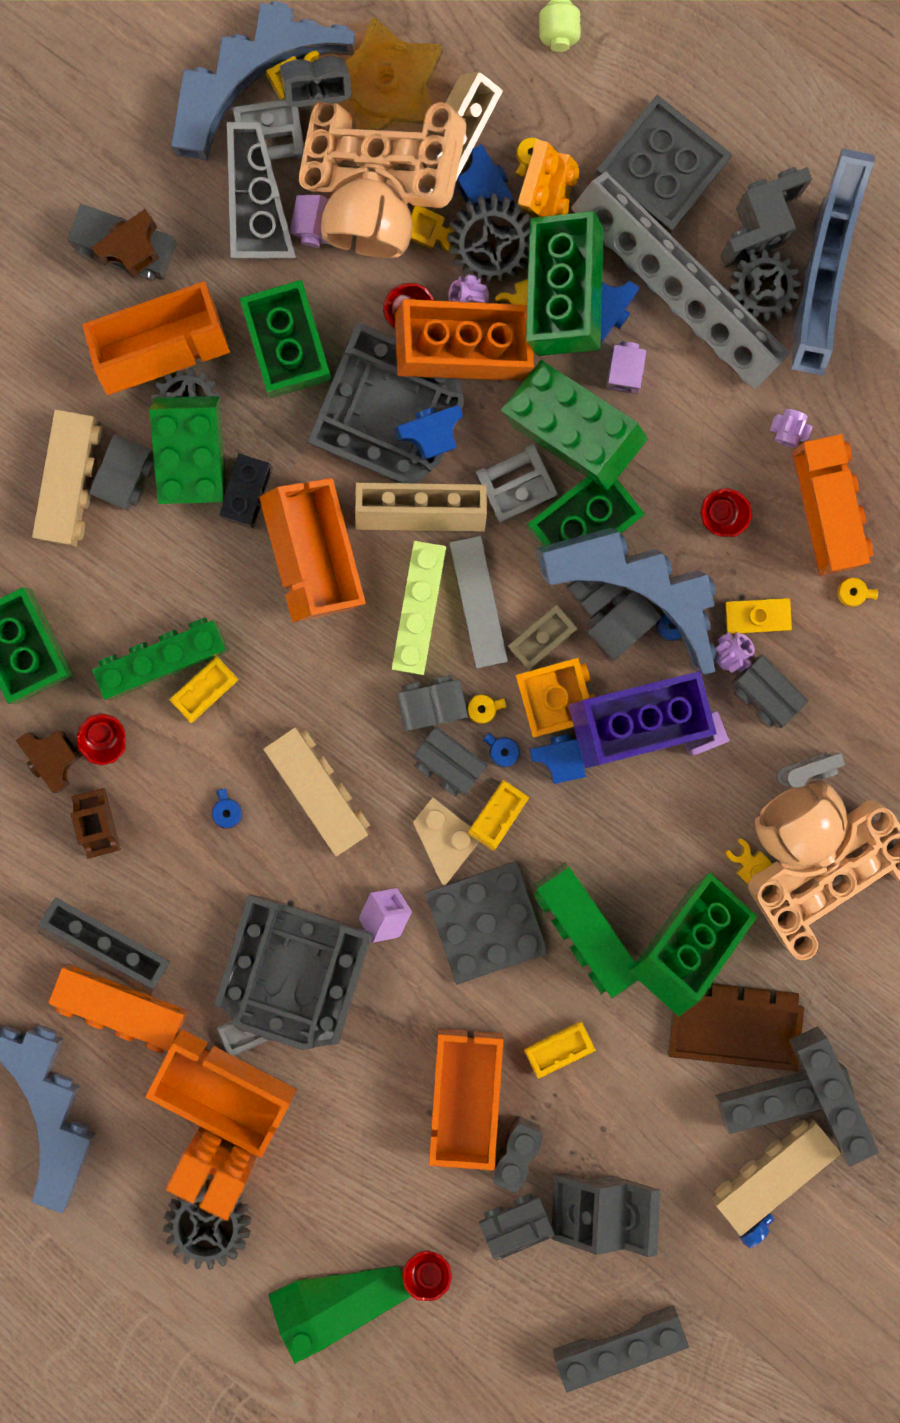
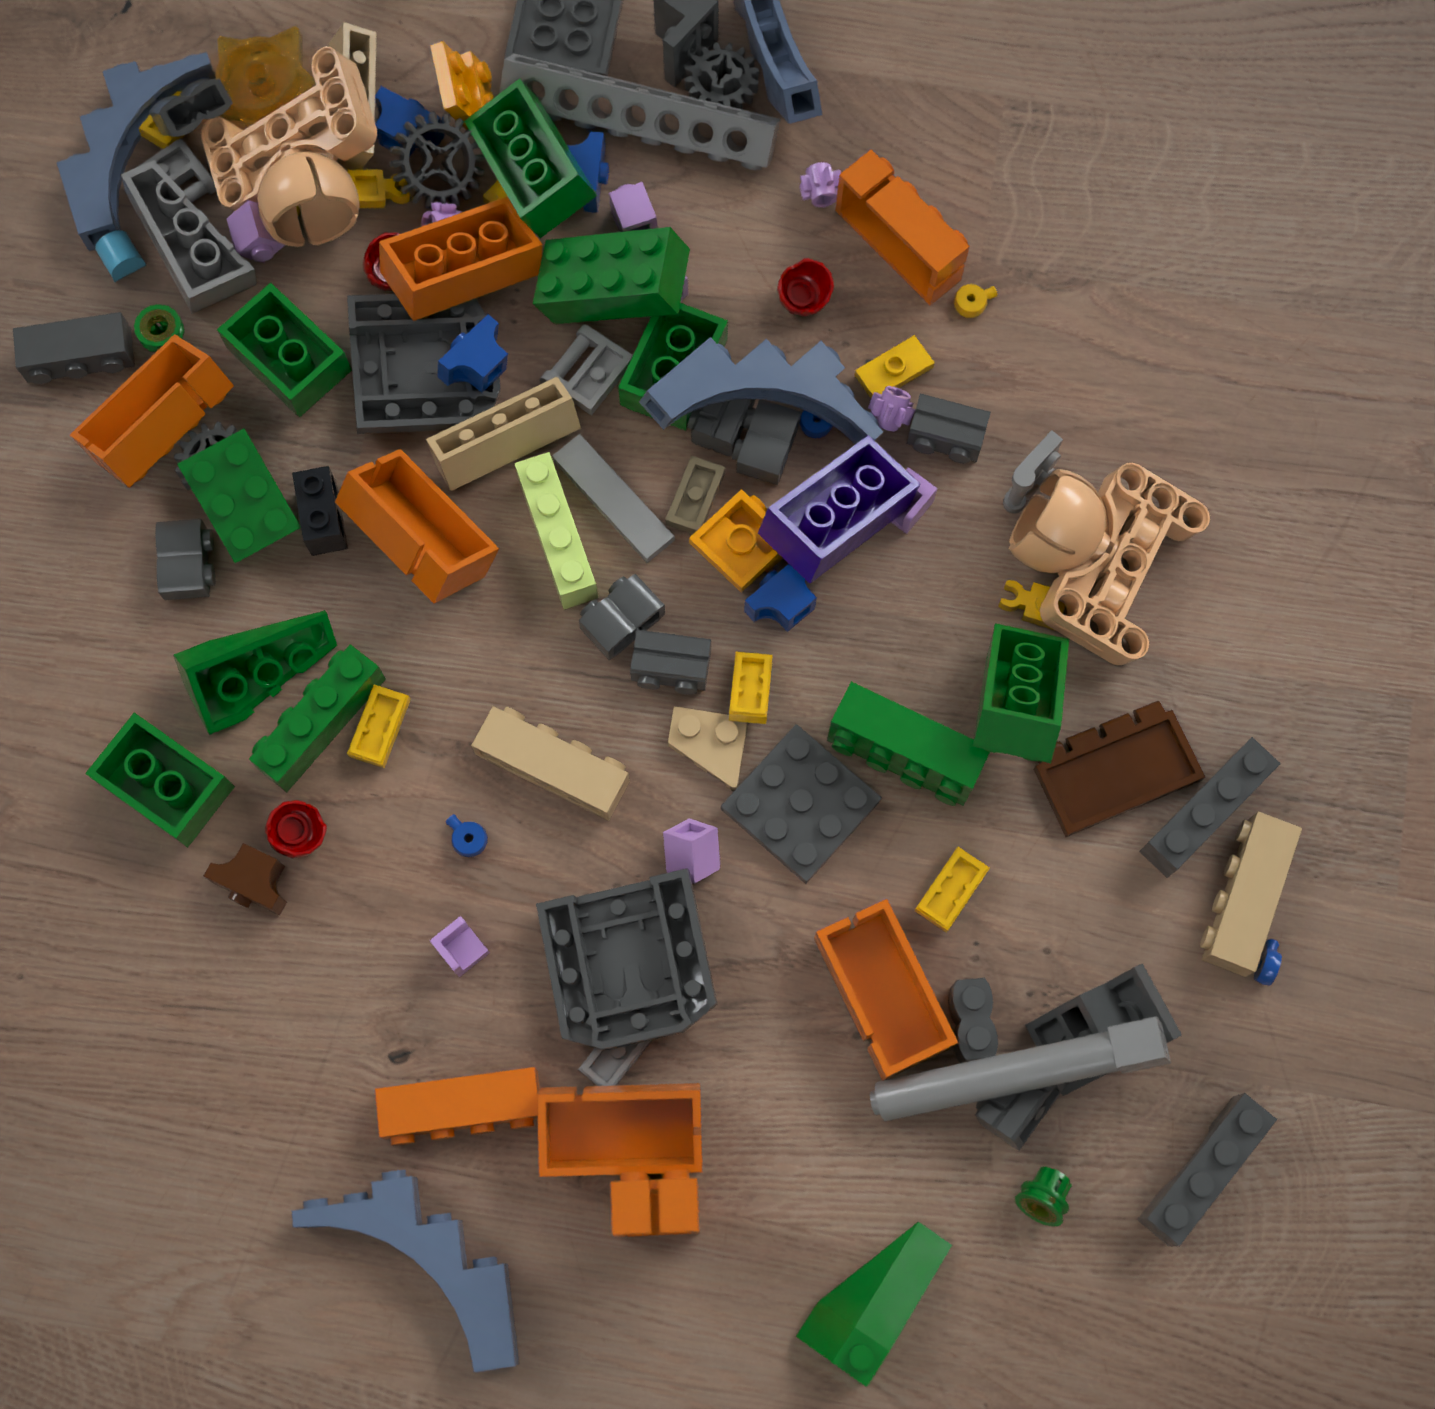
camera: 30 degrees left, 15 degrees down
tan brick [32,410,102,548] -> none
dark grey brick [38,897,170,996] -> none
reddish brown brick [70,788,121,859] -> none
reddish brown brick [91,209,159,277] -> none
dark grey gear [163,1180,252,1270] -> none
red hair [402,1251,452,1301] -> none
yellow piece [466,694,507,725] -> none
blue piece [483,733,520,767] -> none
yellow piece [515,137,539,178] -> none
dark grey arch [789,1026,880,1166] -> none
none -> medium azure brick [95,230,146,282]
none -> piece [134,304,185,352]
none -> green wedge [173,610,337,735]
none -> lavender panel [429,916,490,977]
none -> light grey brick [870,1017,1171,1122]
none -> green piece [1015,1166,1072,1227]

